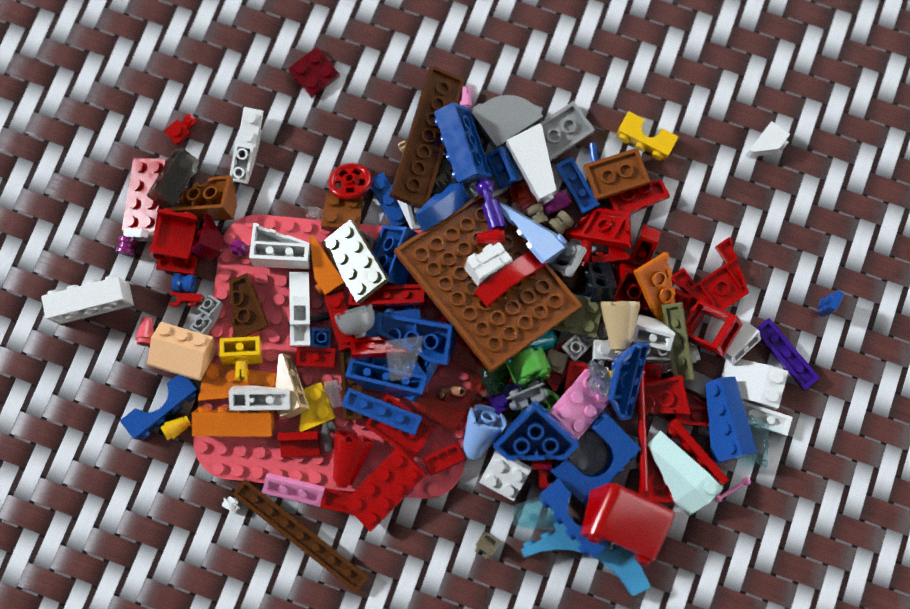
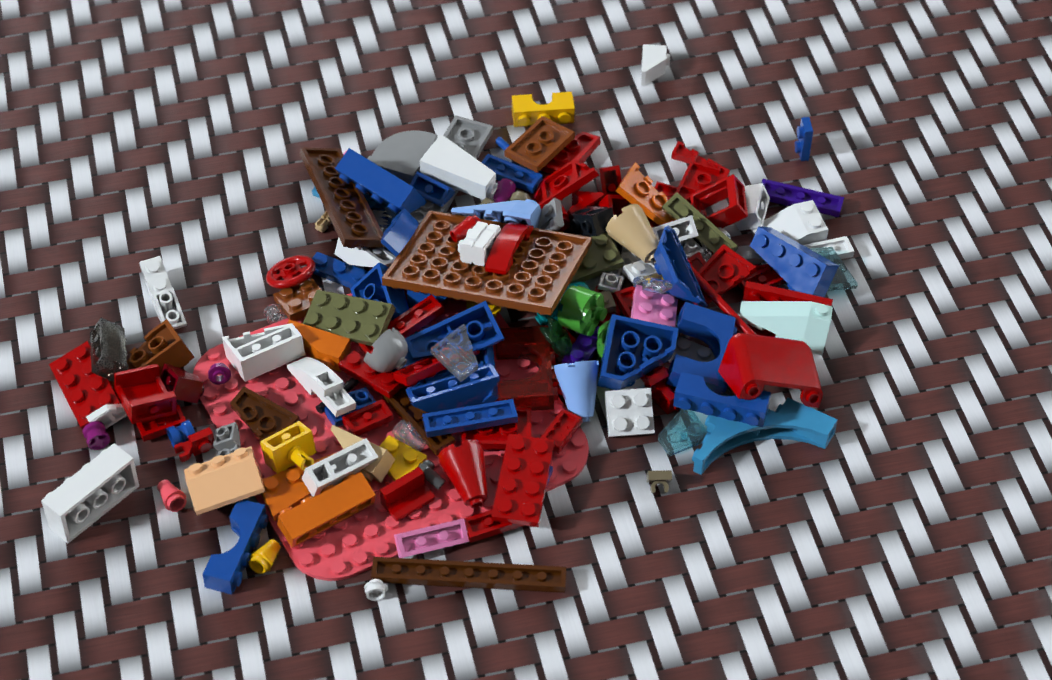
camera: 35 degrees left, 30 degrees down
red plate [164,113,198,146] -> none
dark red plate [288,47,340,98] -> none
nougat arm [437,386,466,400] -> none
dark purple piece [476,178,507,230] -> none
light grey hinge [506,381,549,411] -> none
clear red bracket [508,180,538,211] -> none
bright pink hinge [715,477,751,502] -> none

